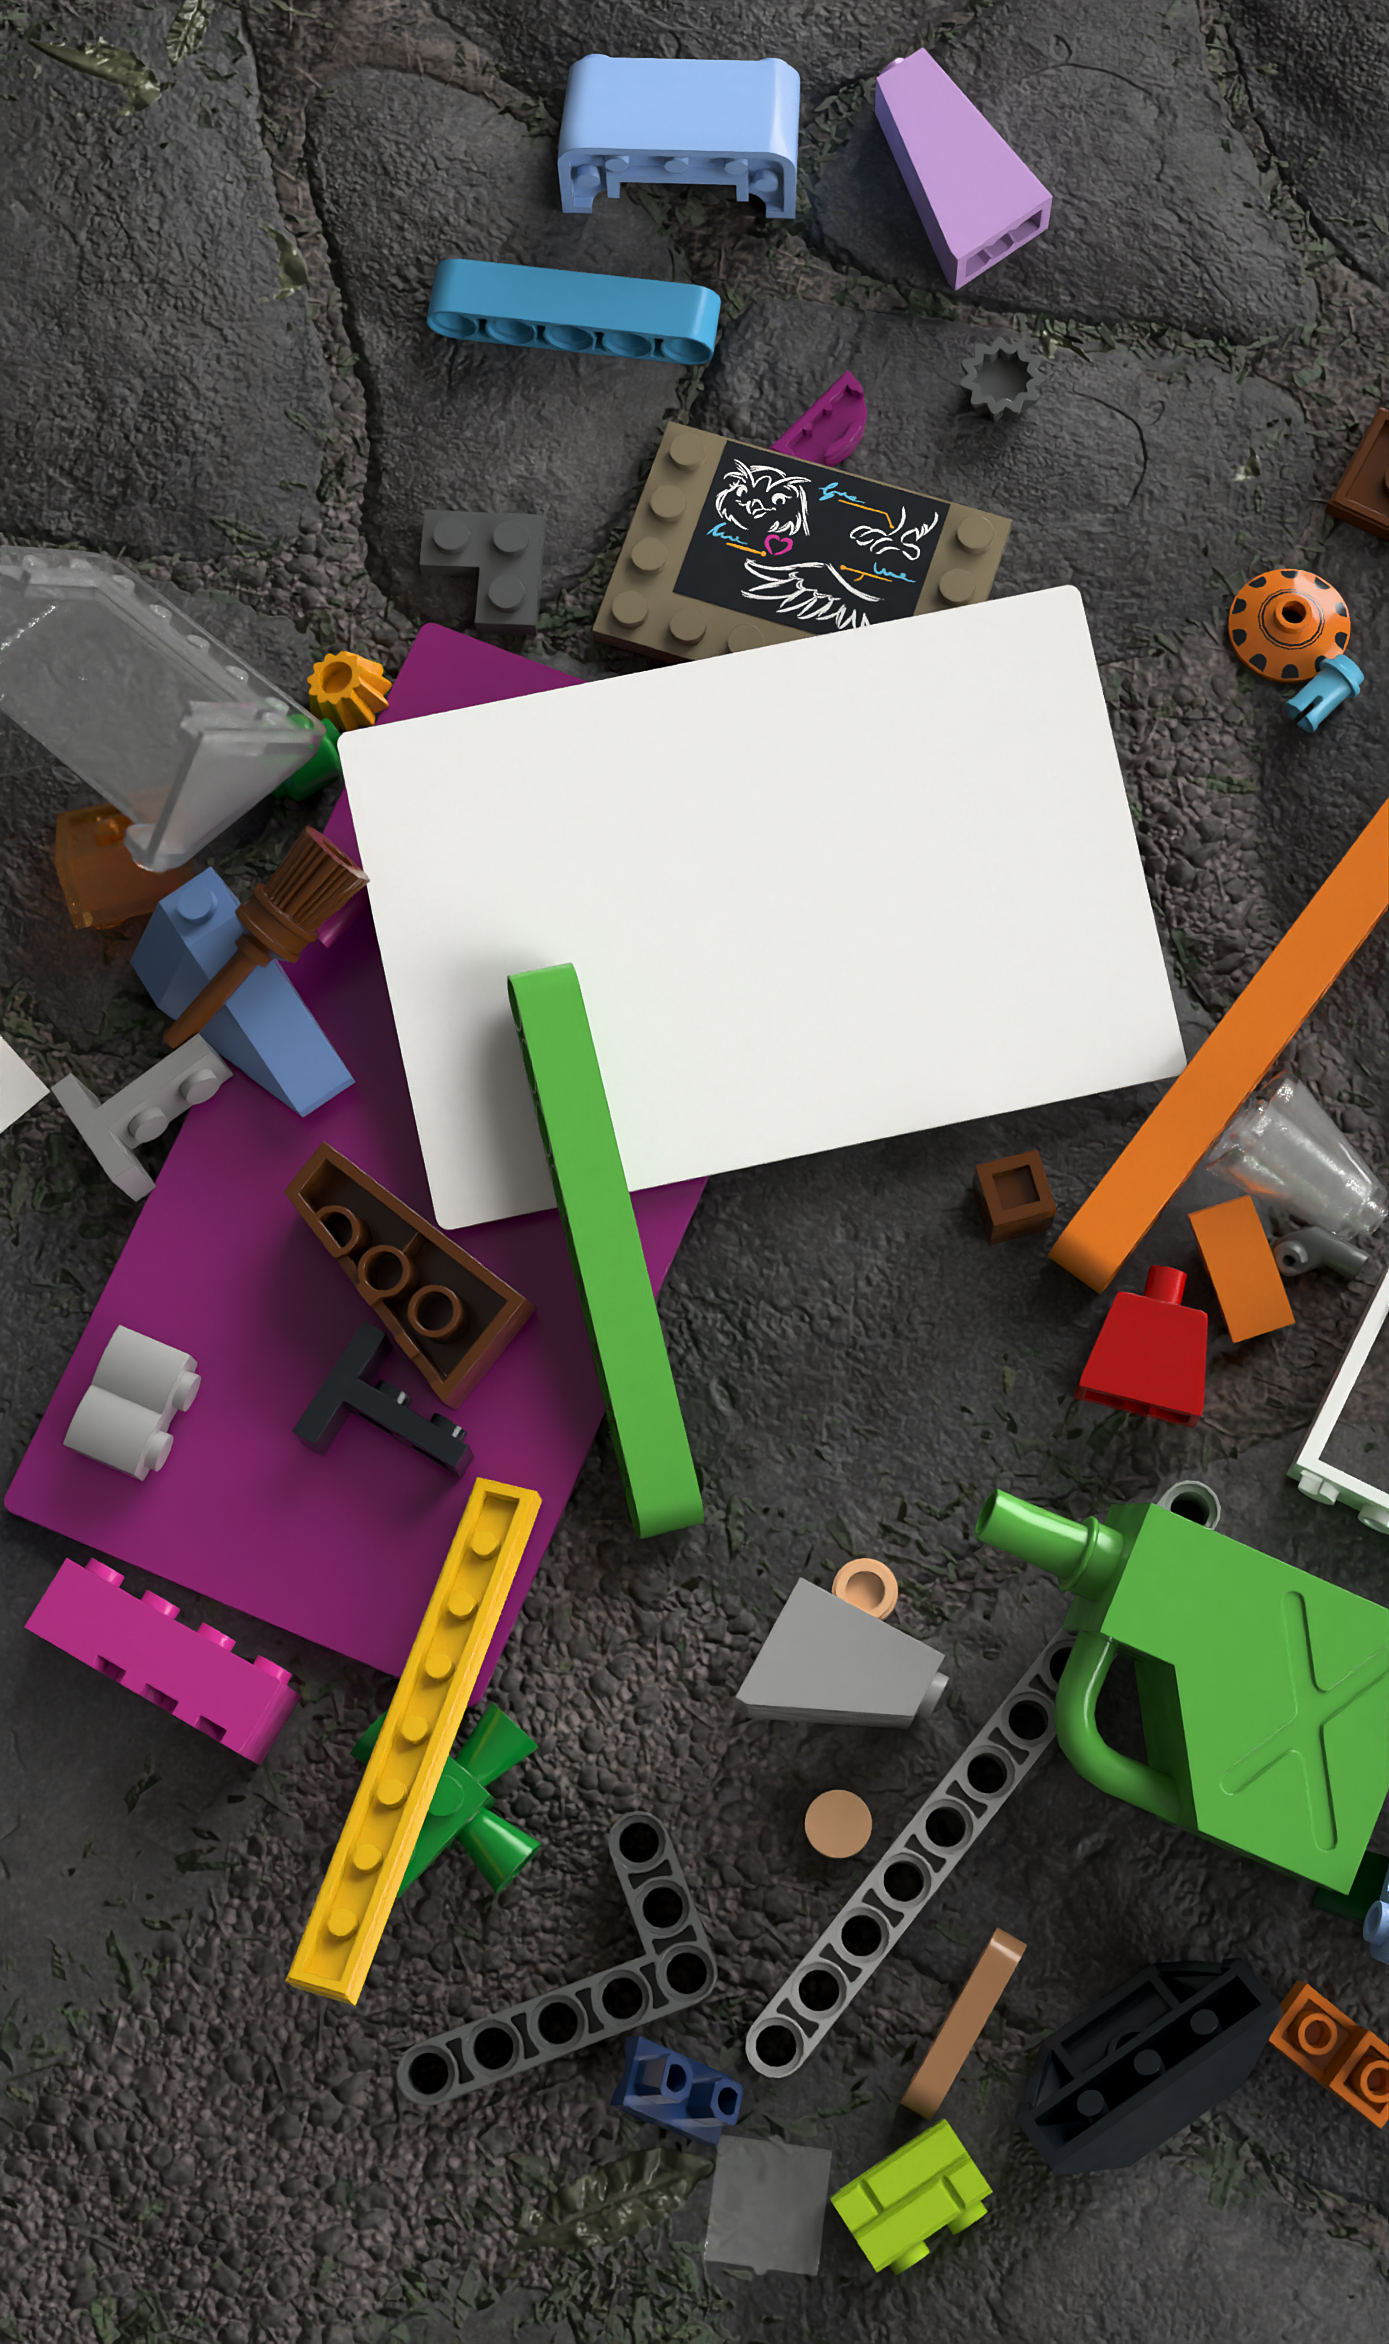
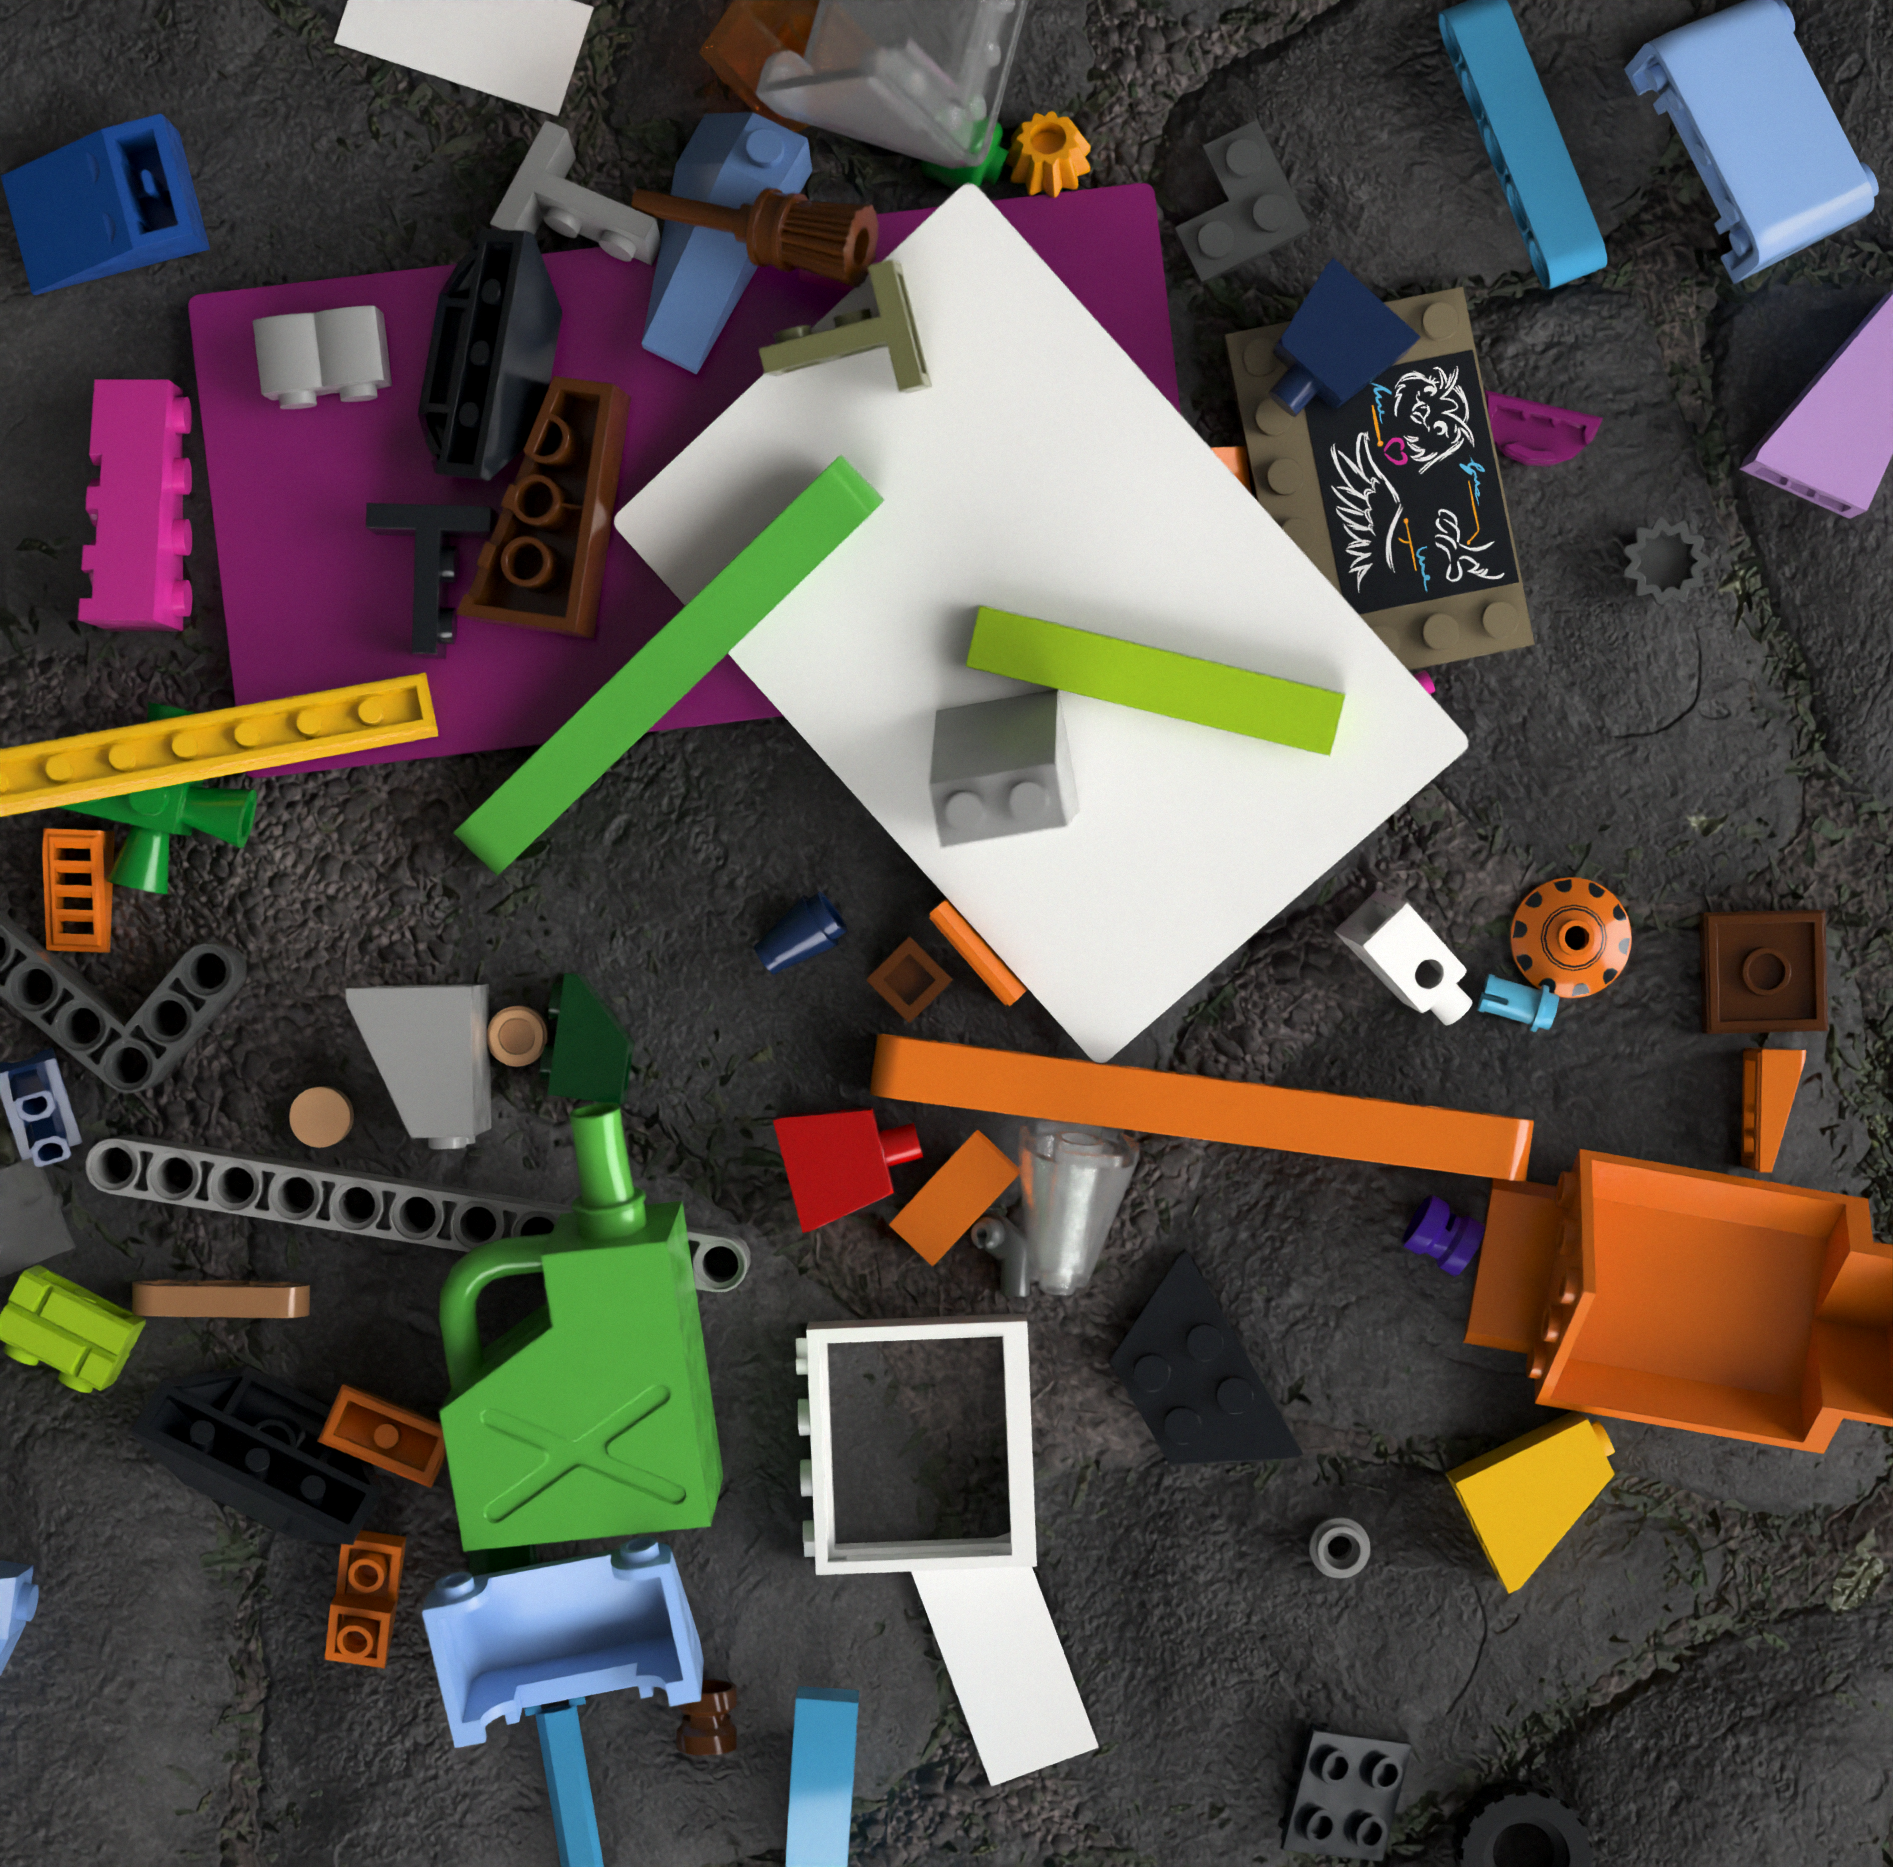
camera: 55 degrees right, 15 degrees up
none -> orange slope [42,828,115,953]
none -> orange slope [318,1383,447,1488]
none -> black wedge [418,229,563,481]
none -> dark green slope [540,972,635,1105]
none -> dark blue cone [754,892,847,975]
none -> olive bracket [759,259,932,393]
none -> light grey slope [929,689,1080,848]
none -> orange slope [929,899,1028,1006]
none -> lime tile [965,605,1346,756]
none -> dark blue torso [1268,258,1421,417]
none -> white torso [1334,890,1472,1026]

